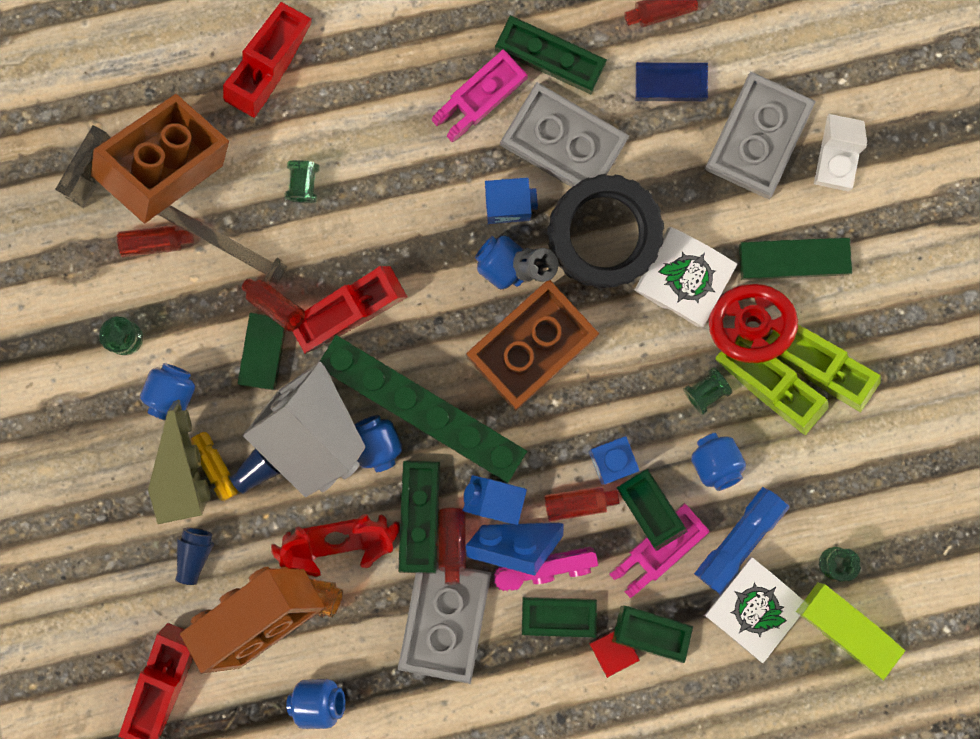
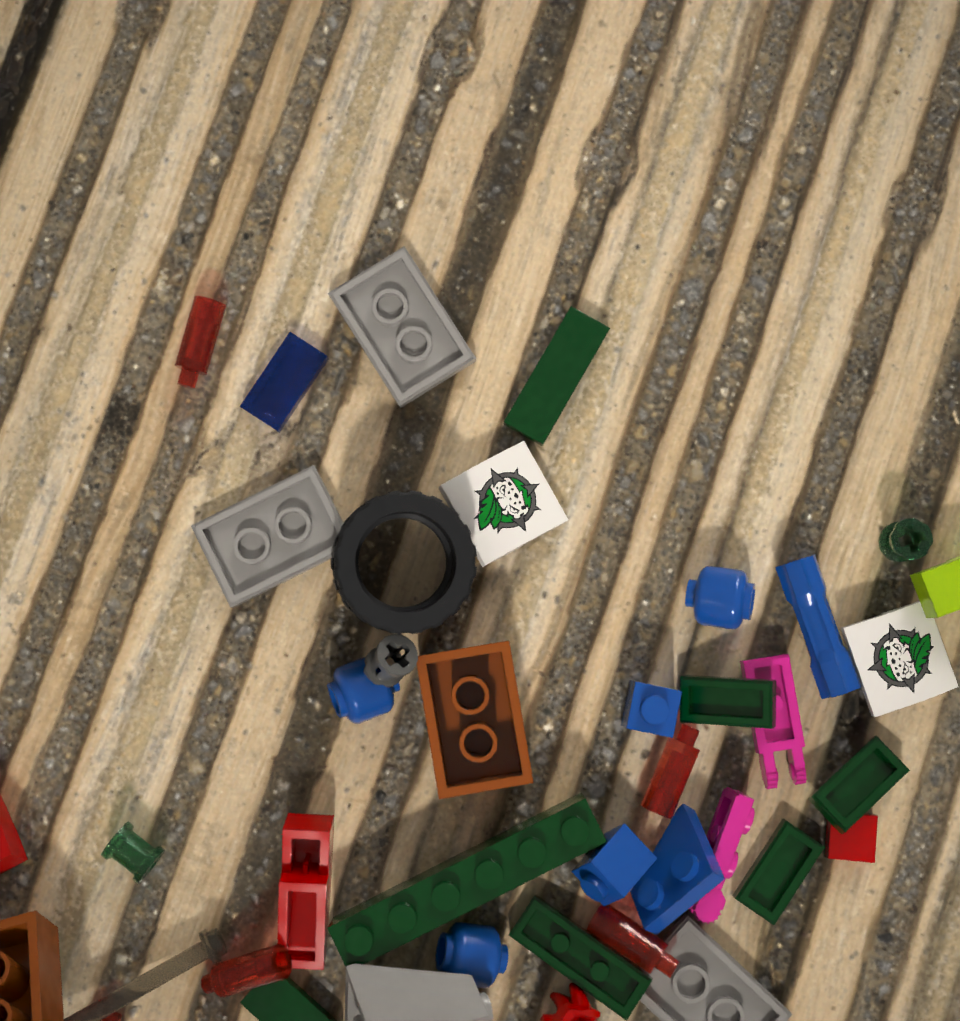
camera: 60 degrees left, 0 degrees up
dark pink hinge [431,49,528,142] -> none
blue brick [485,177,538,224] -> none
dark green tile [495,15,607,95] -> none
clear green bush [683,367,733,415] -> none
red plate [709,284,798,363] -> none
lime slope [715,337,829,435] -> none
lime slope [767,324,881,413] -> none
white slope [814,114,867,192] -> none

